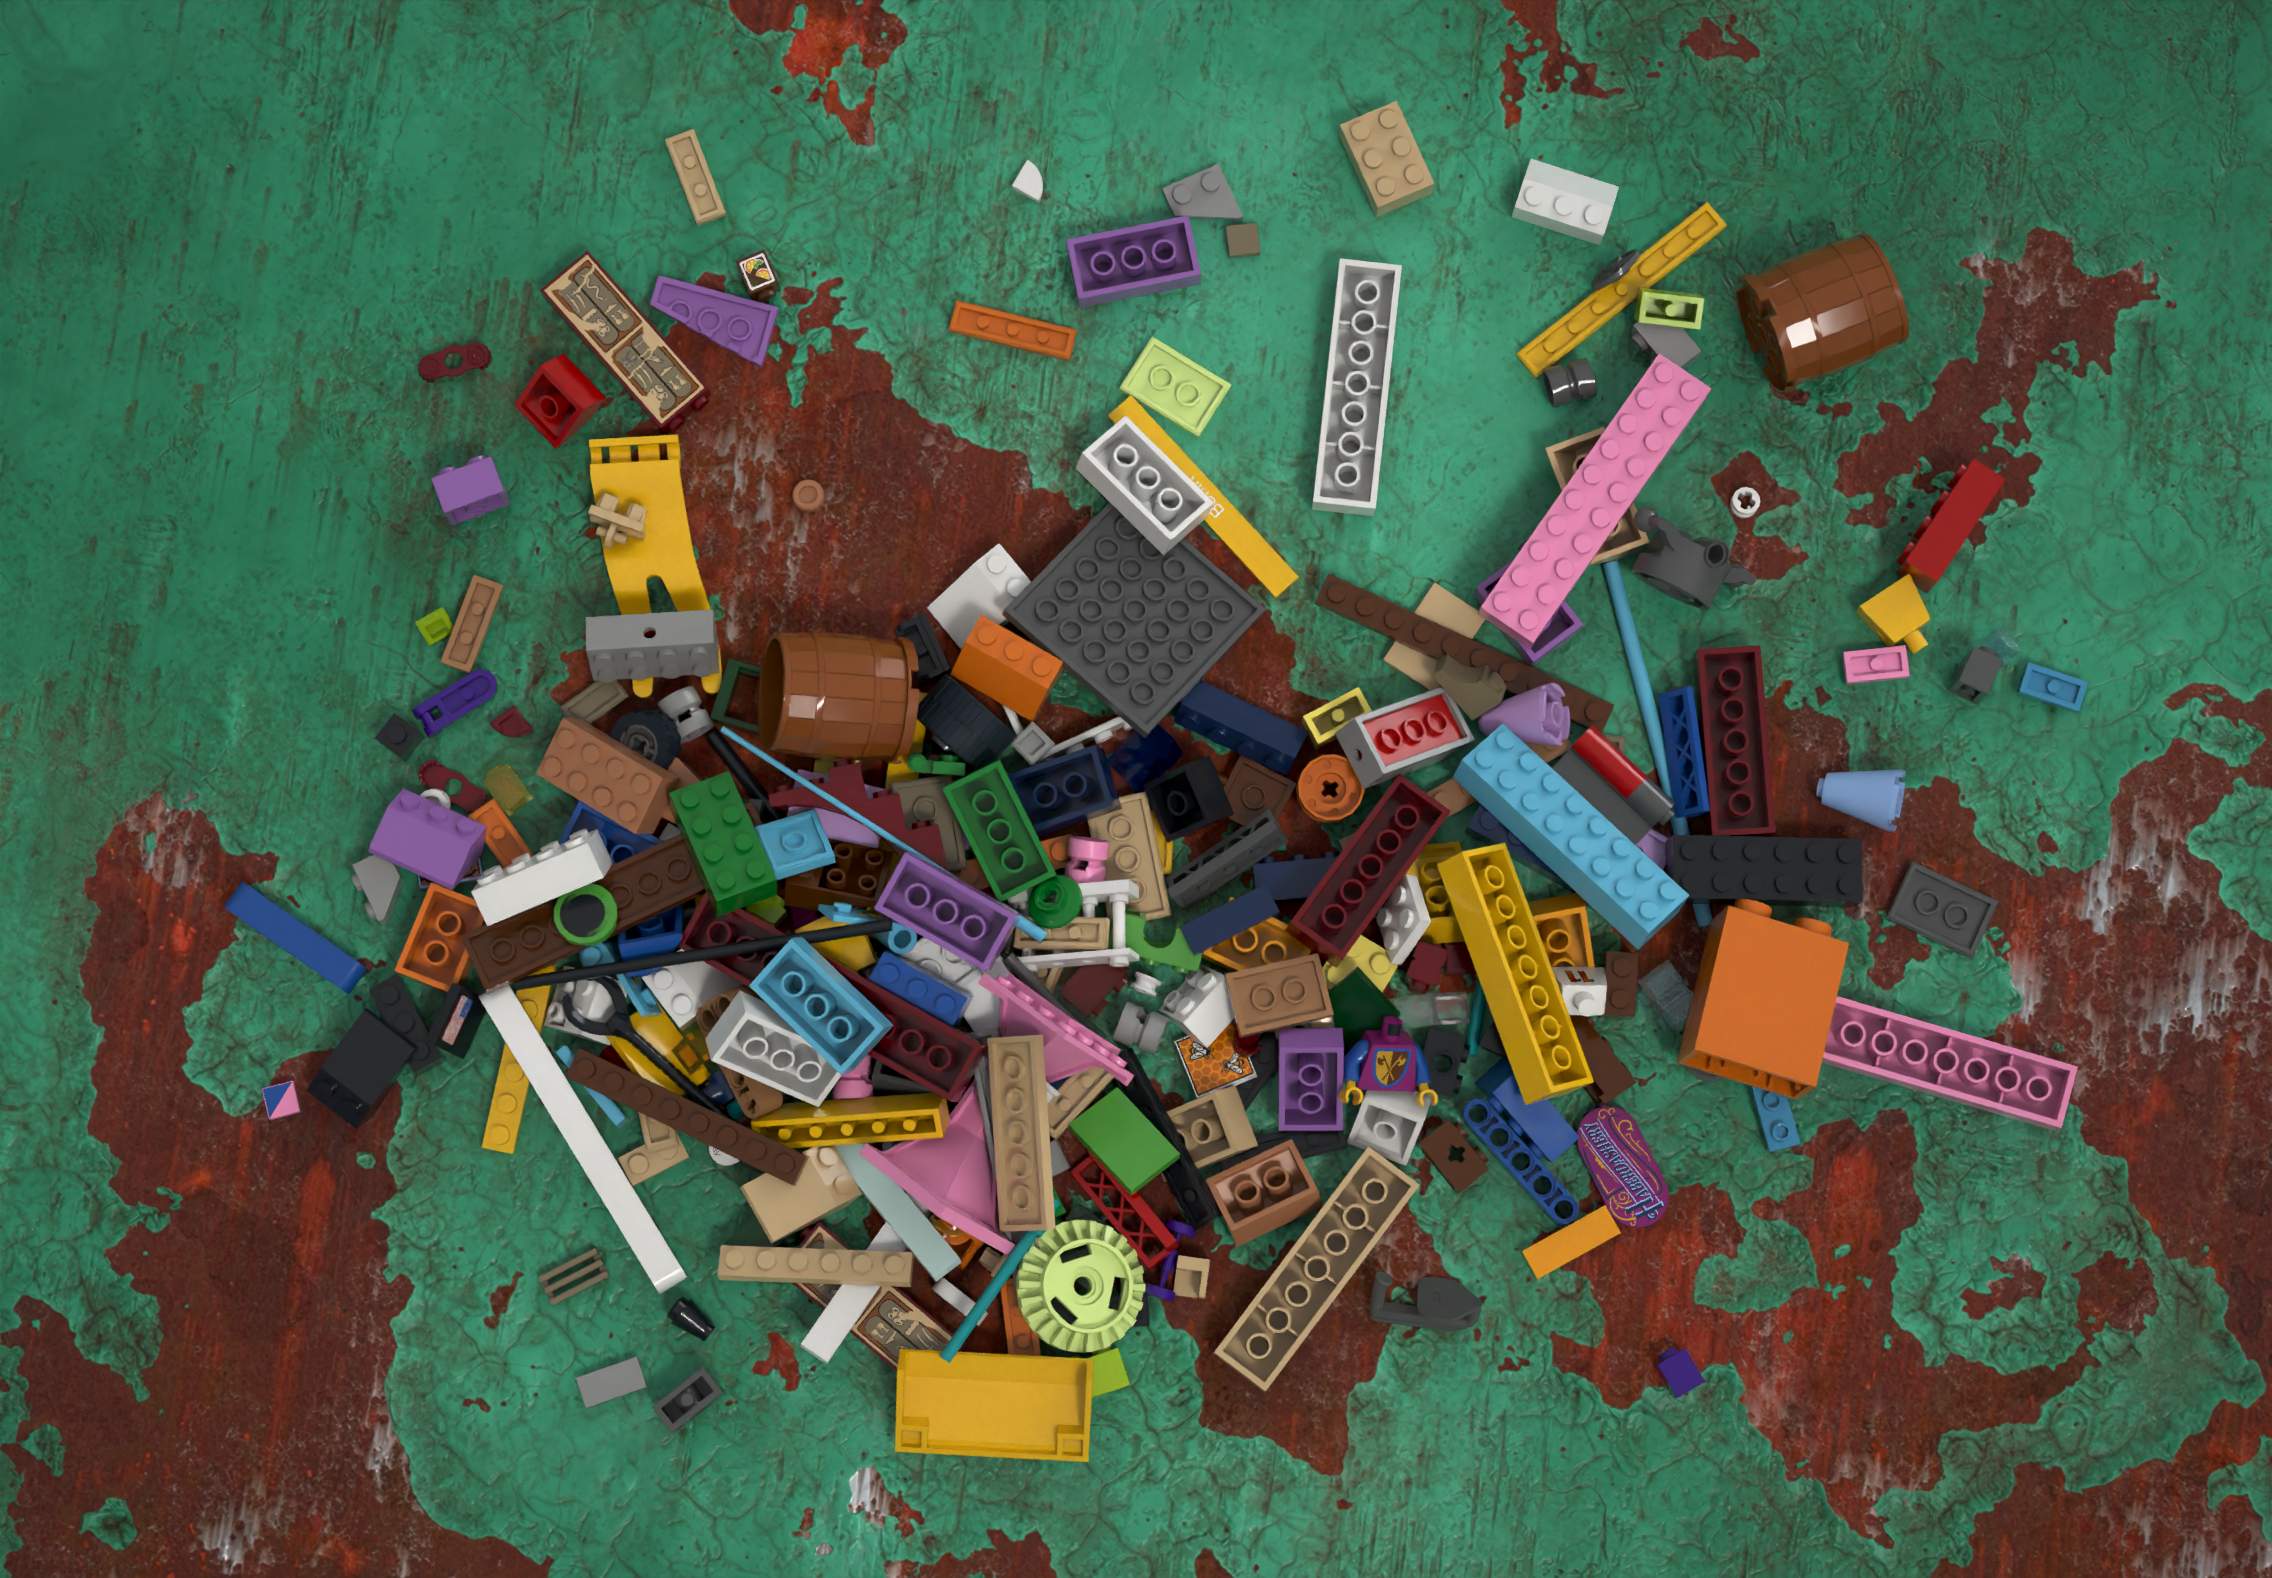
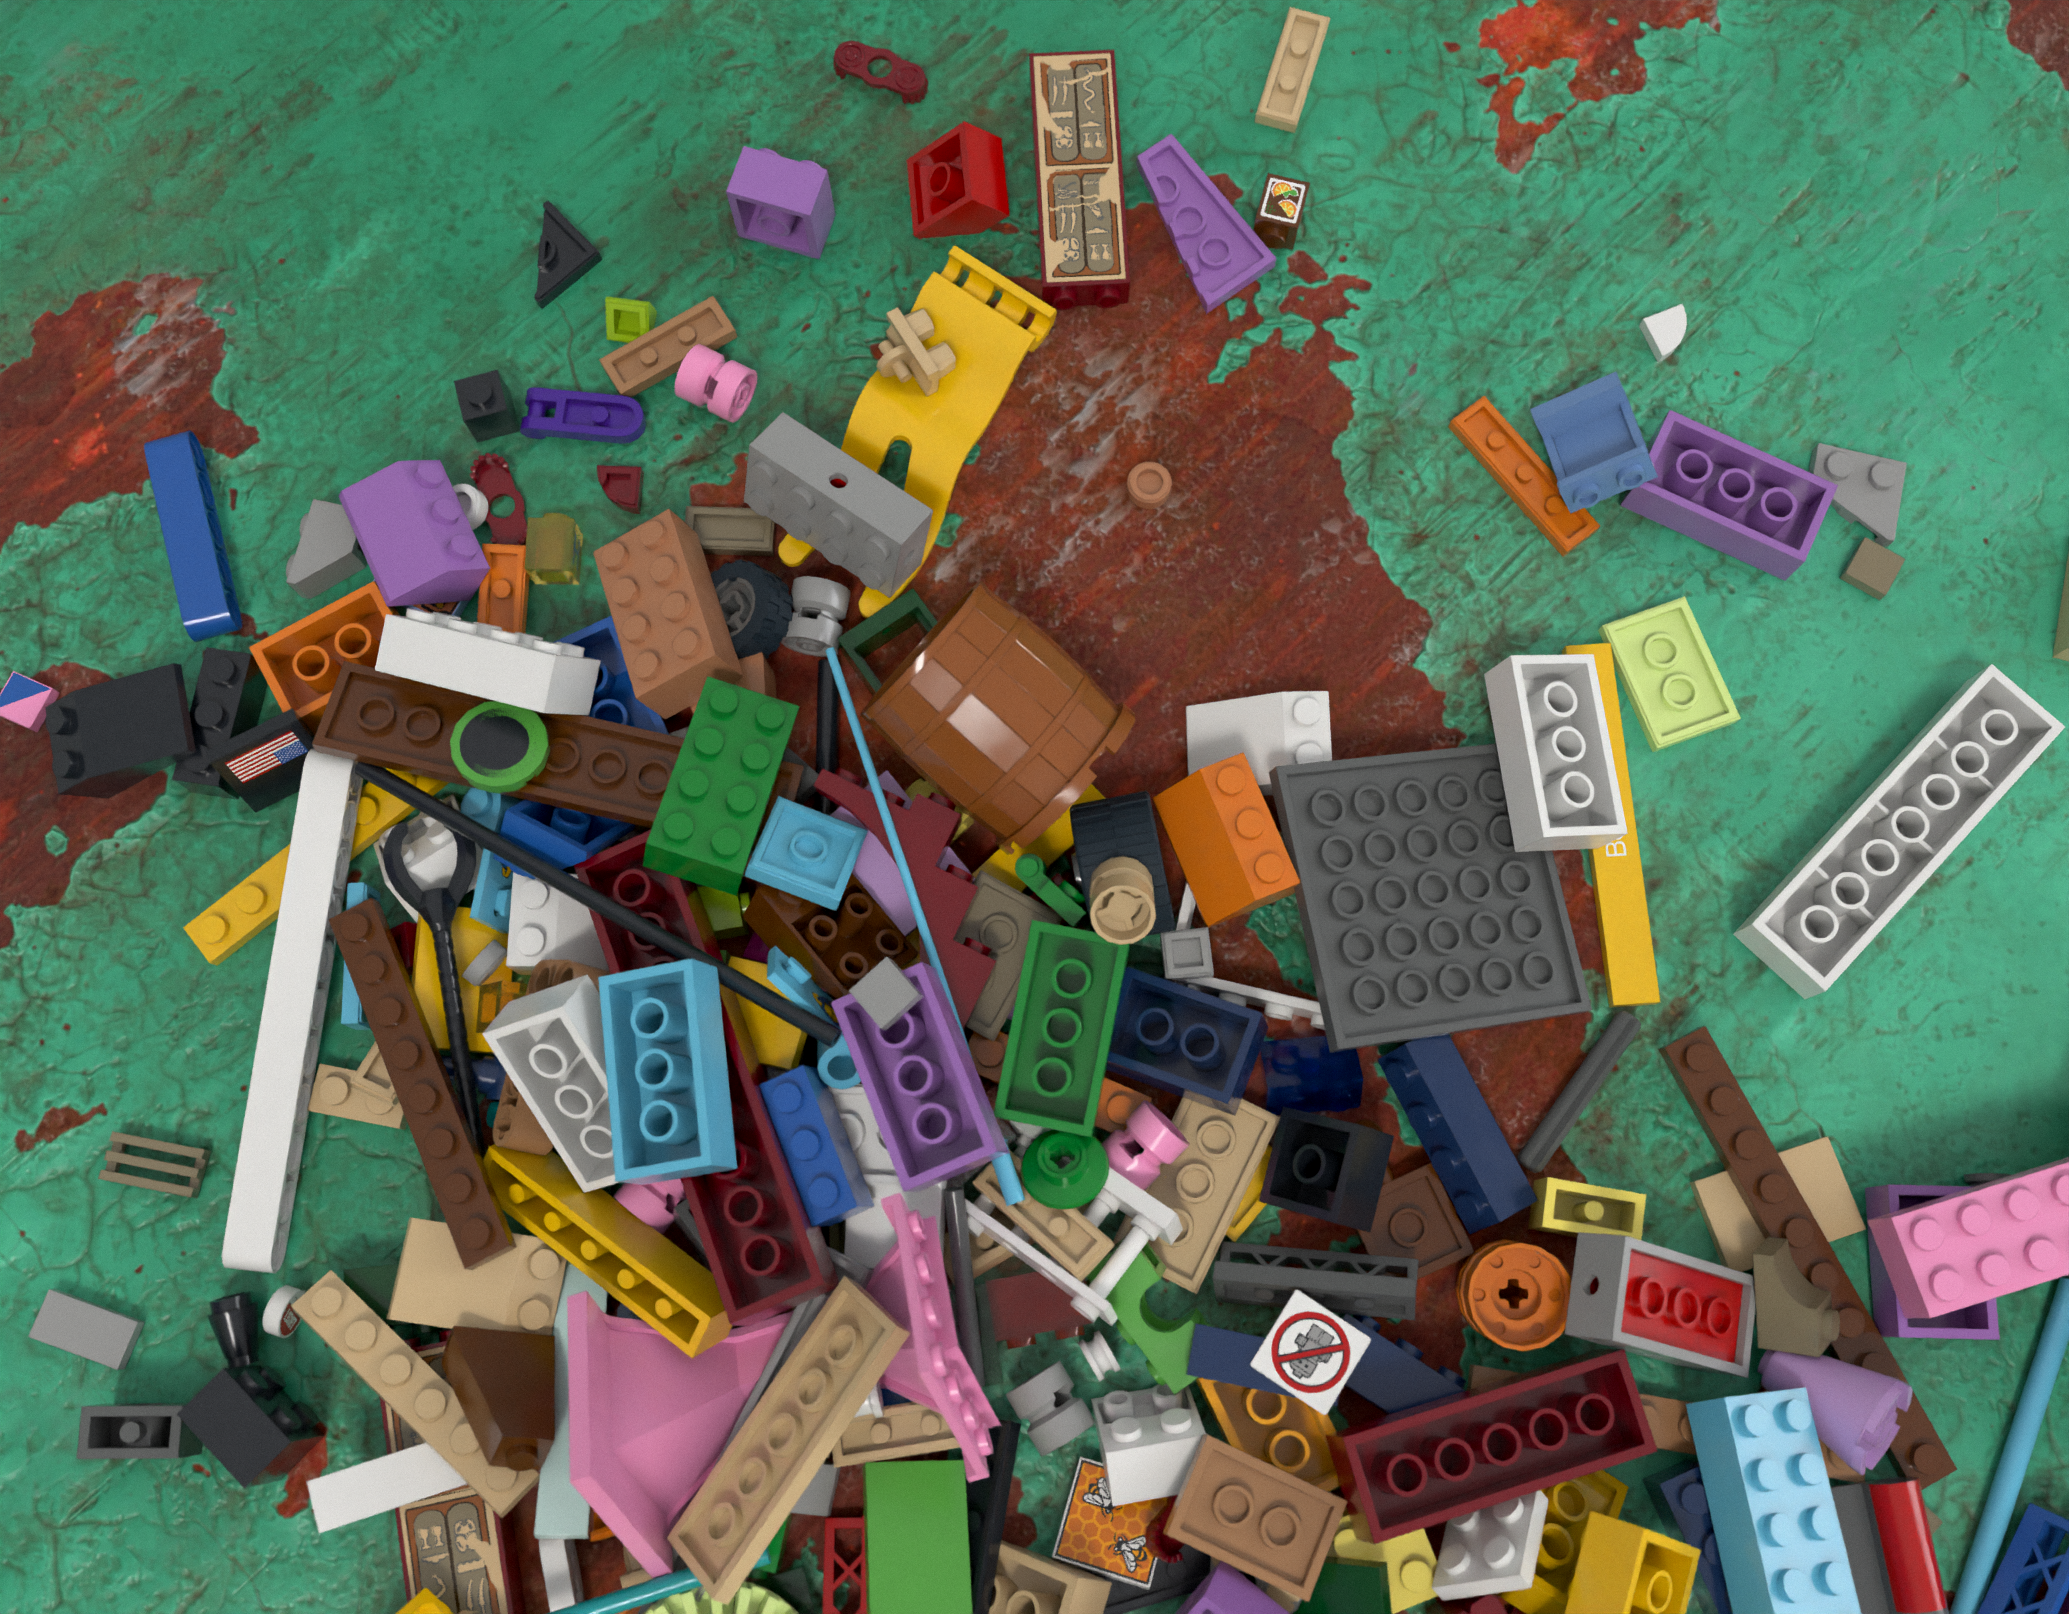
camera: 40 degrees right, 5 degrees down
black hinge [894,612,951,688] -> none
none -> black brick [177,1365,325,1489]
none -> white tile [263,1285,306,1338]
none -> reddish brown slope [441,1326,555,1471]
none -> light grey tile [462,940,507,987]
none -> black tile [534,200,603,309]
none -> bright pink wheel [674,344,757,423]
none -> light grey tile [849,957,923,1030]
none -> tan wheel [1089,856,1156,945]
none -> sticker [1250,1290,1371,1415]
none -> dark grey axle [1517,1011,1641,1173]
none -> medium blue panel [1530,372,1658,514]

